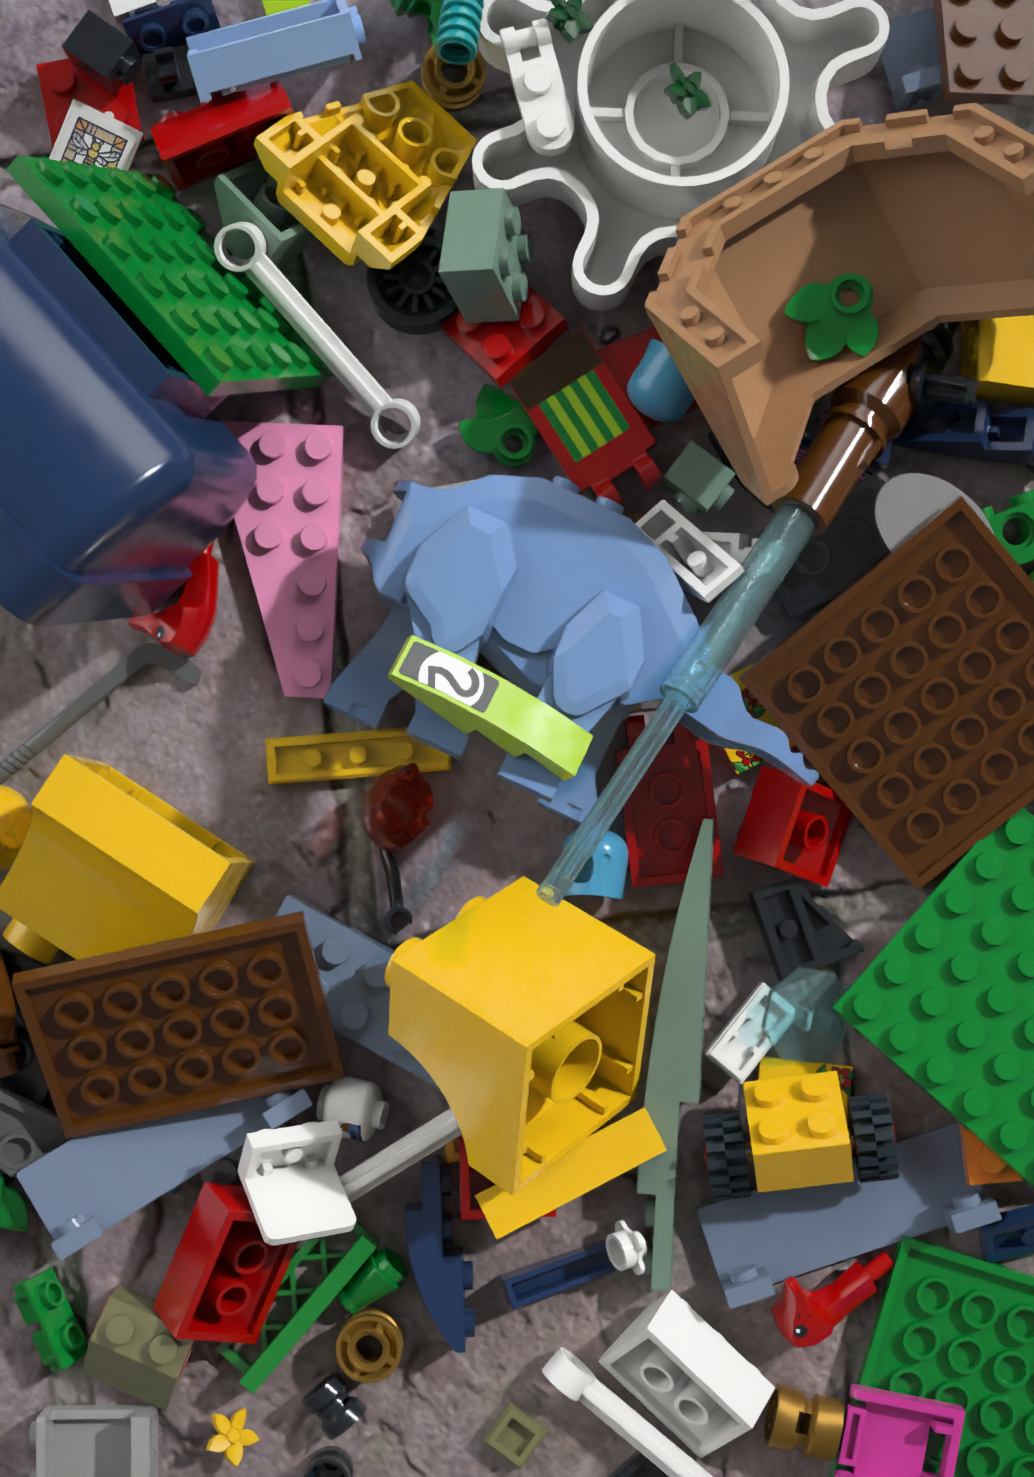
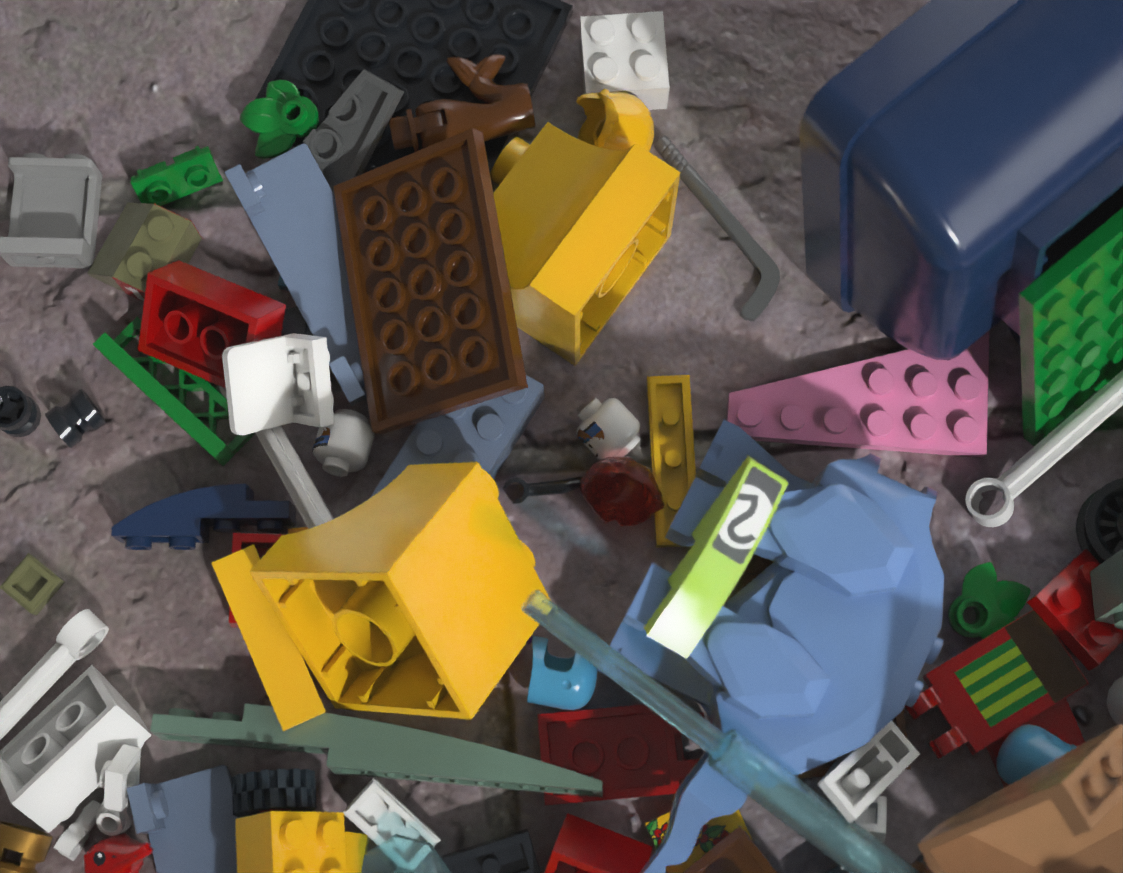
camera: 90 degrees right, 10 degrees down
red animal [129,541,219,657] -> none
yellow plant [206,1407,260,1467] -> none
pearl gold wheel [336,1308,404,1383] -> none
green cone [338,1247,408,1314] -> none
dark blue piece [499,1239,617,1309] -> none
white plate [606,1220,647,1275] -> none
sand green brick [661,440,736,517] -> none
none -> white piece [54,800,101,861]
none -> white plate [96,744,141,836]
none -> white head [576,398,641,462]

